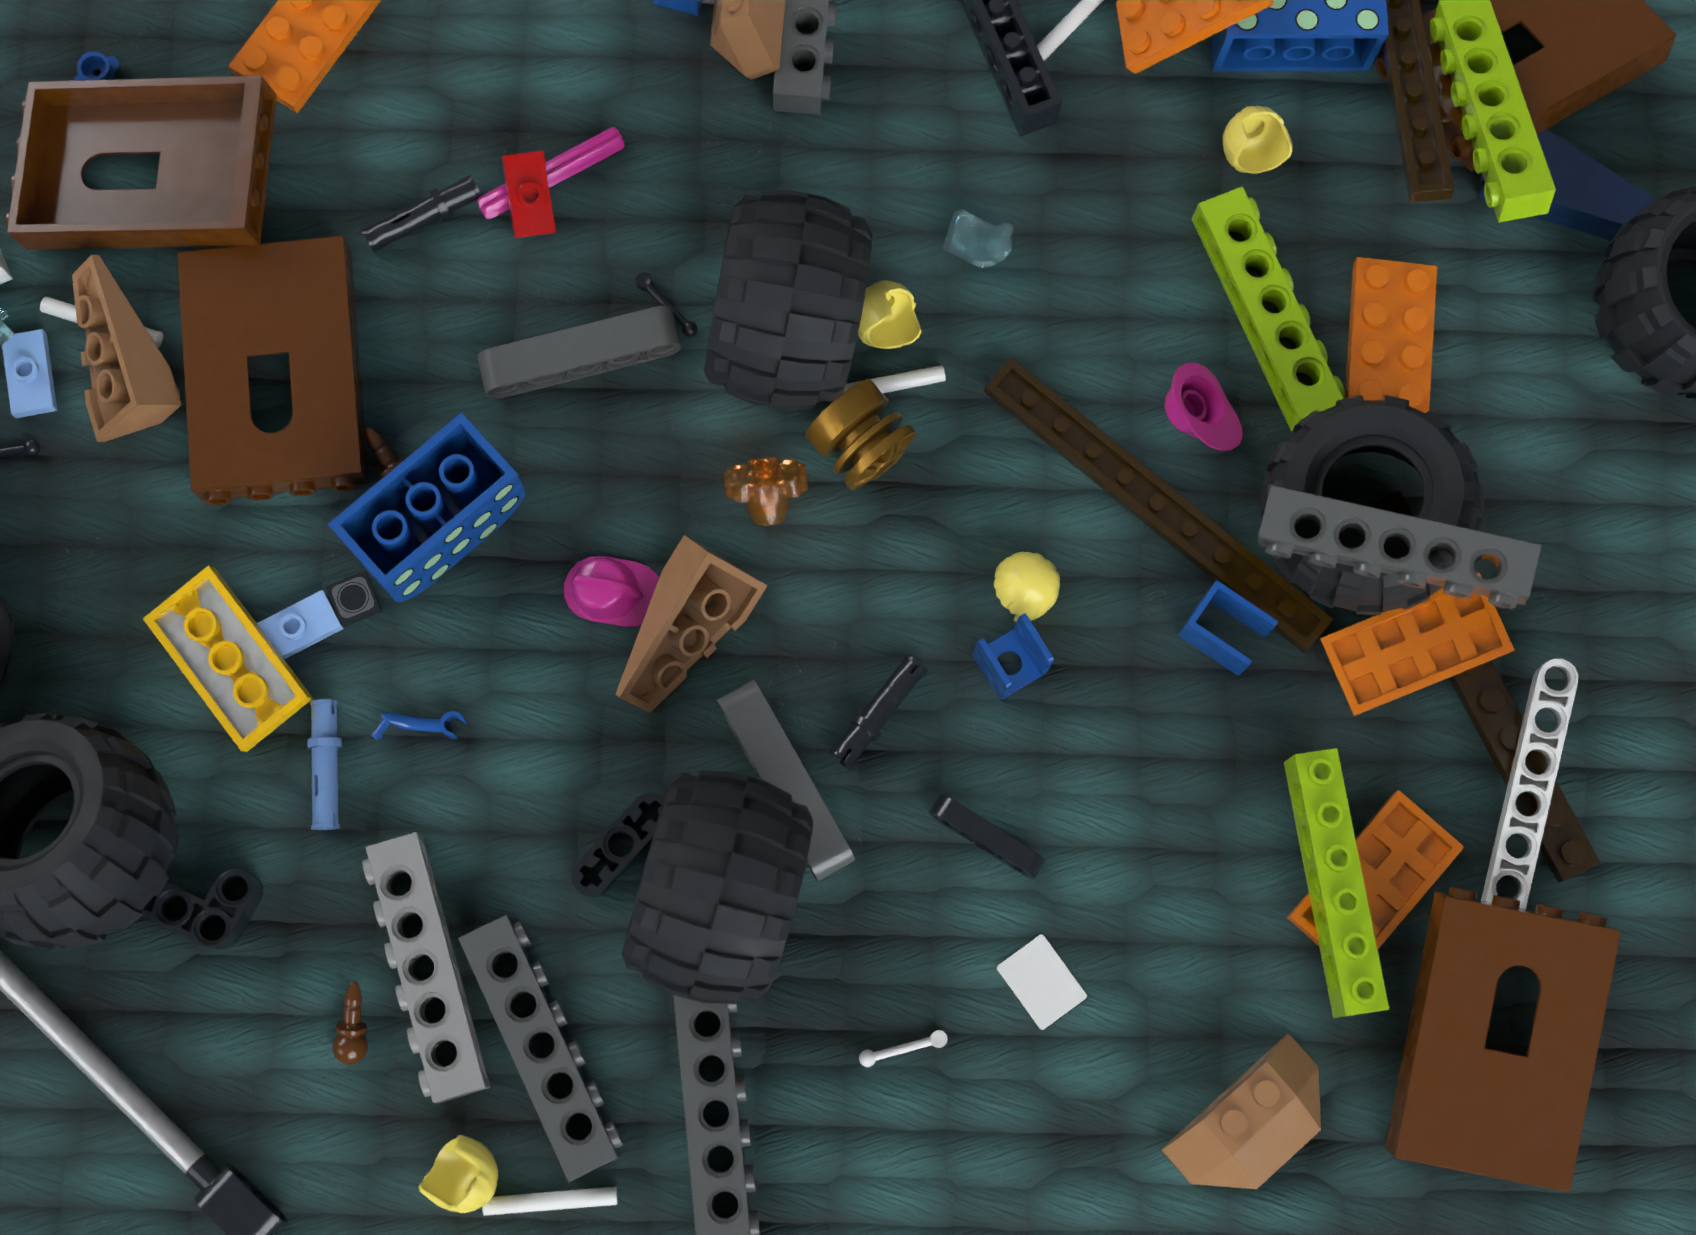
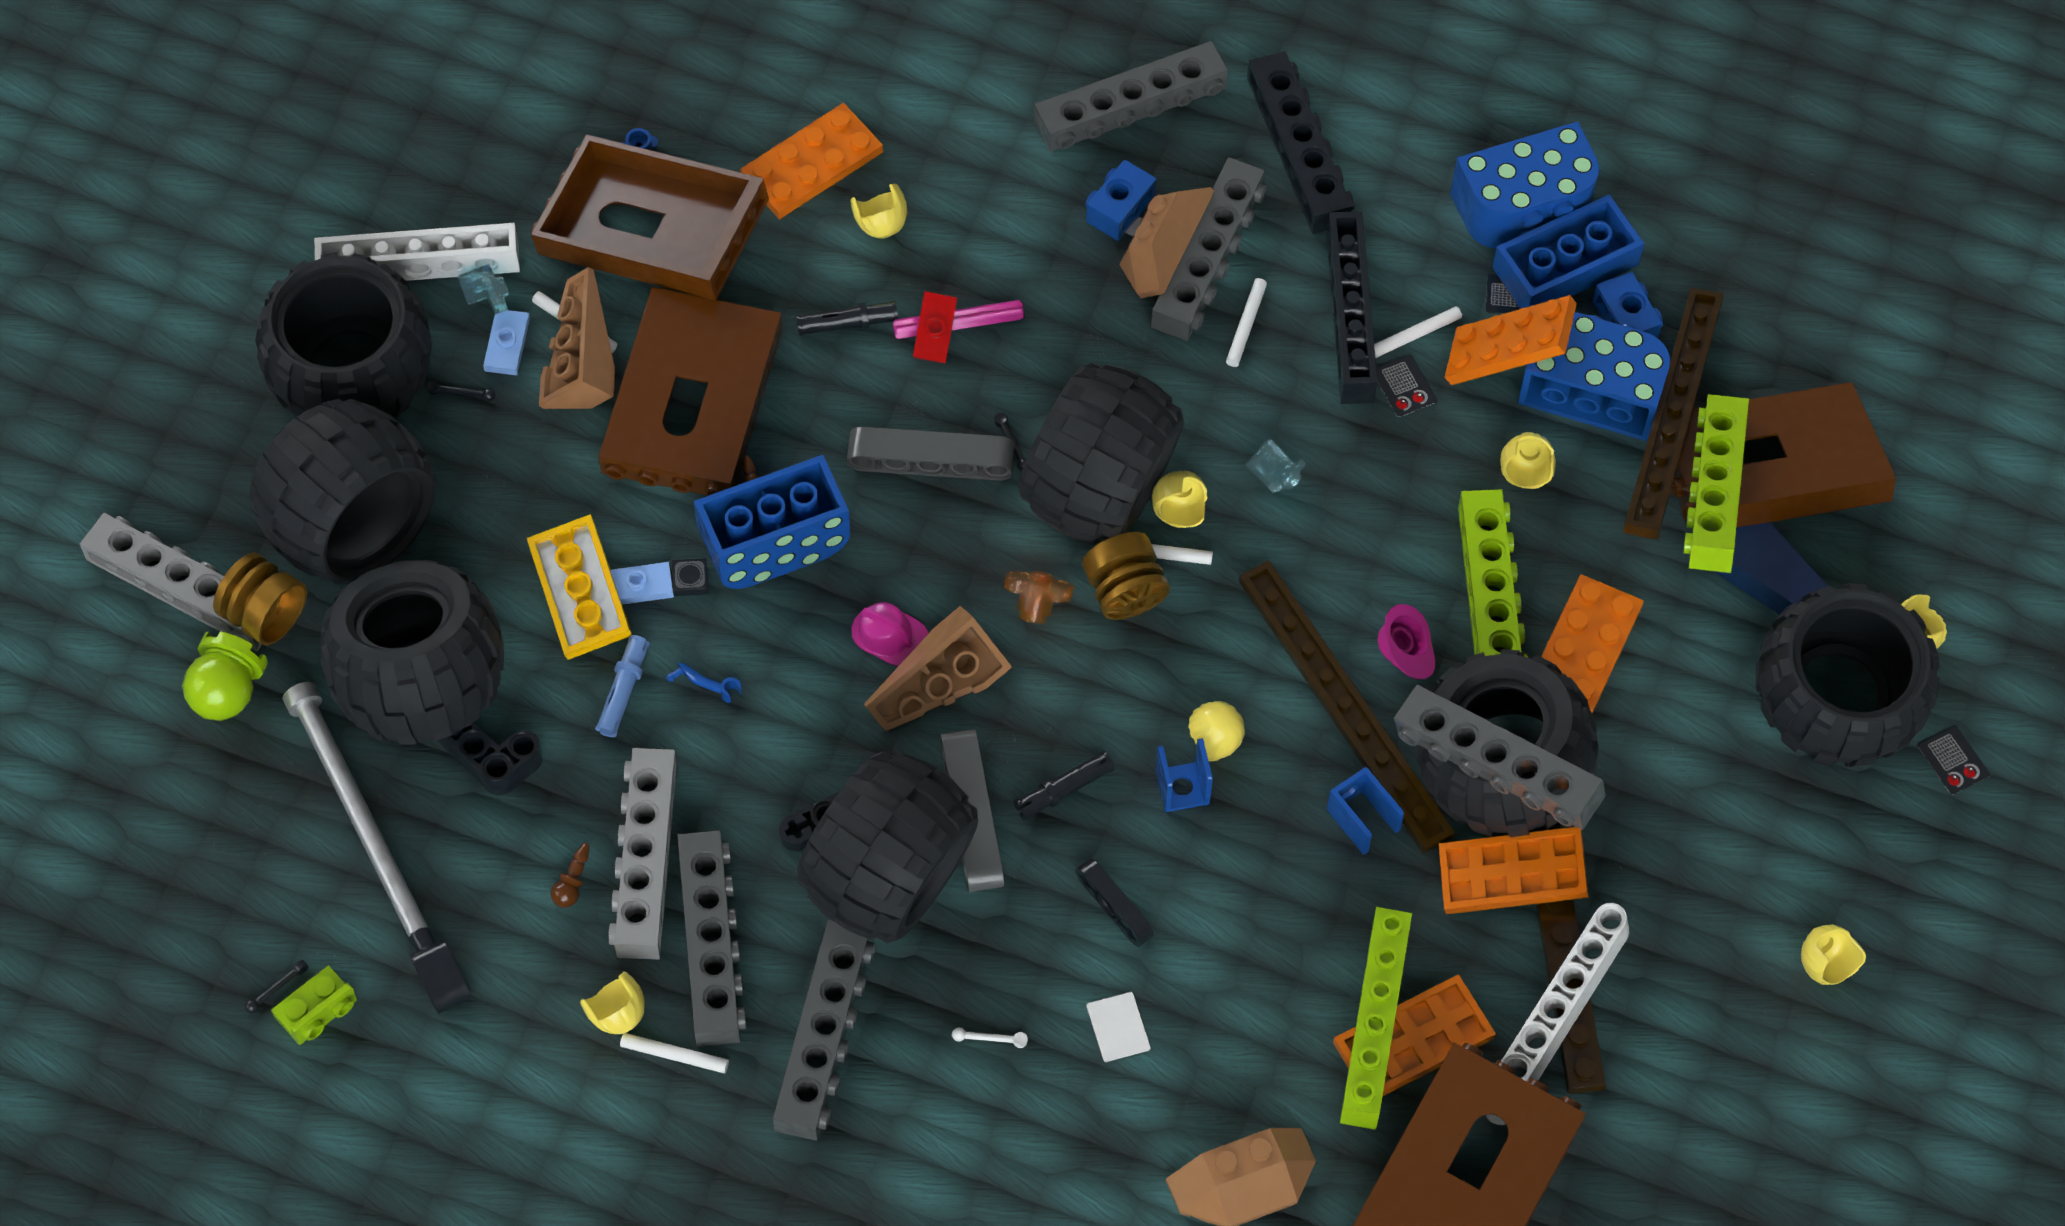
camera: 25 degrees right, 15 degrees down
none -> light yellow hair [850,184,907,239]
none -> white bar [1226,278,1267,367]
none -> black sticker [1376,355,1437,417]

